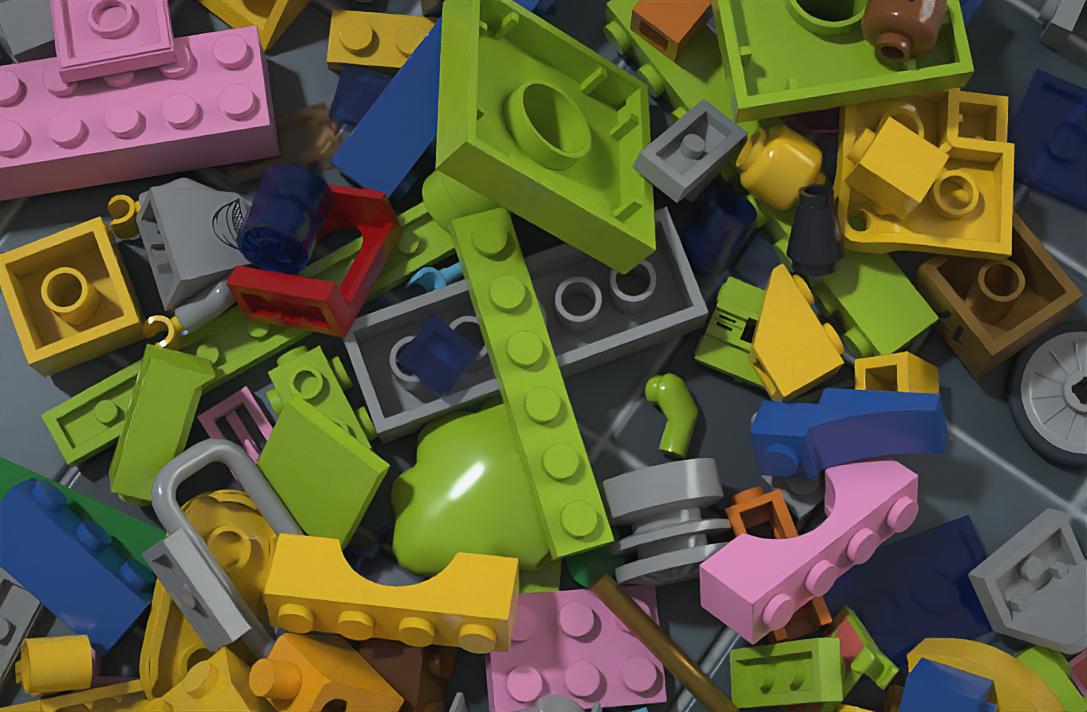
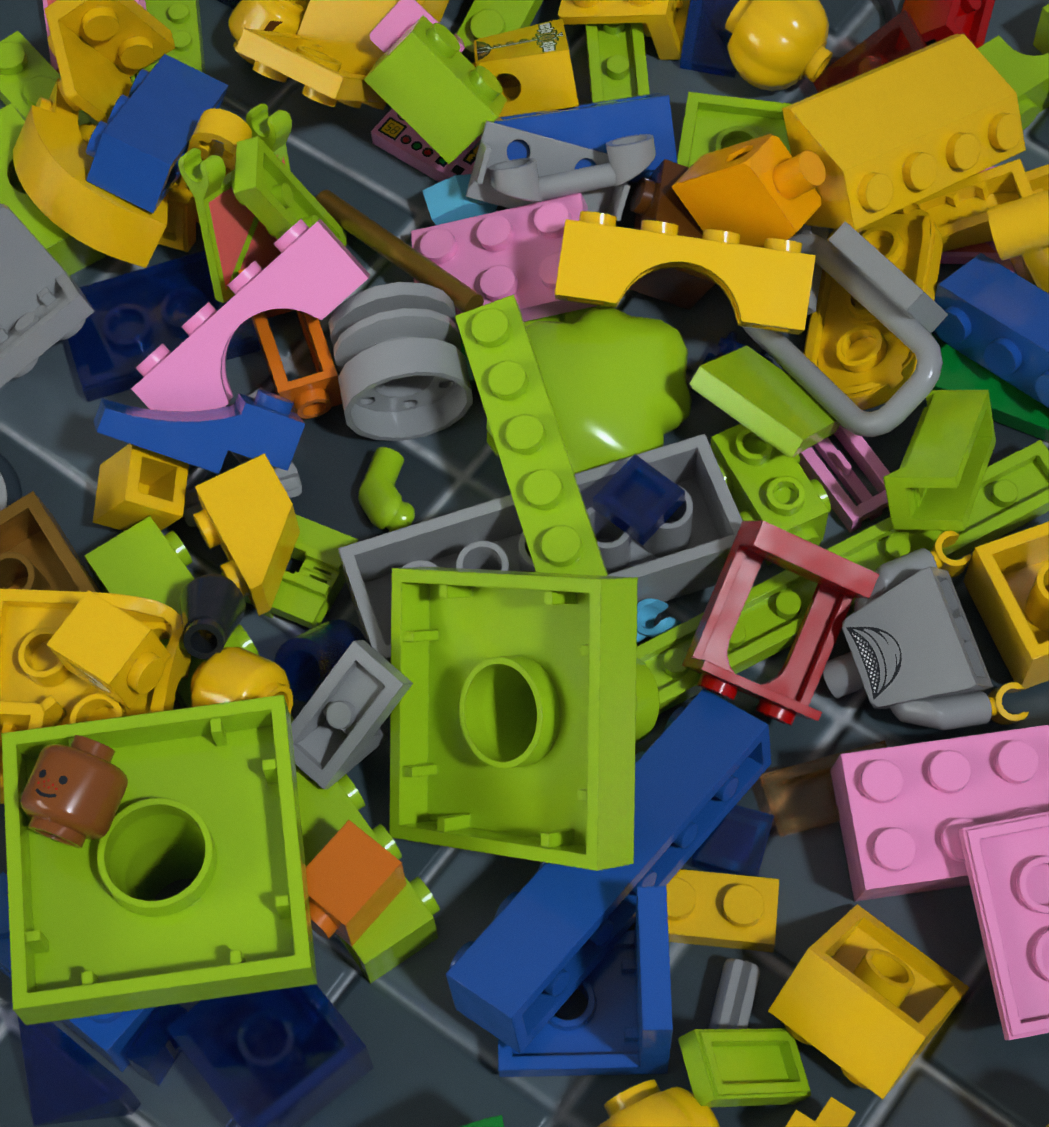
camera: 175 degrees left, 15 degrees down
clear blue wheel [236,164,333,275] -> none

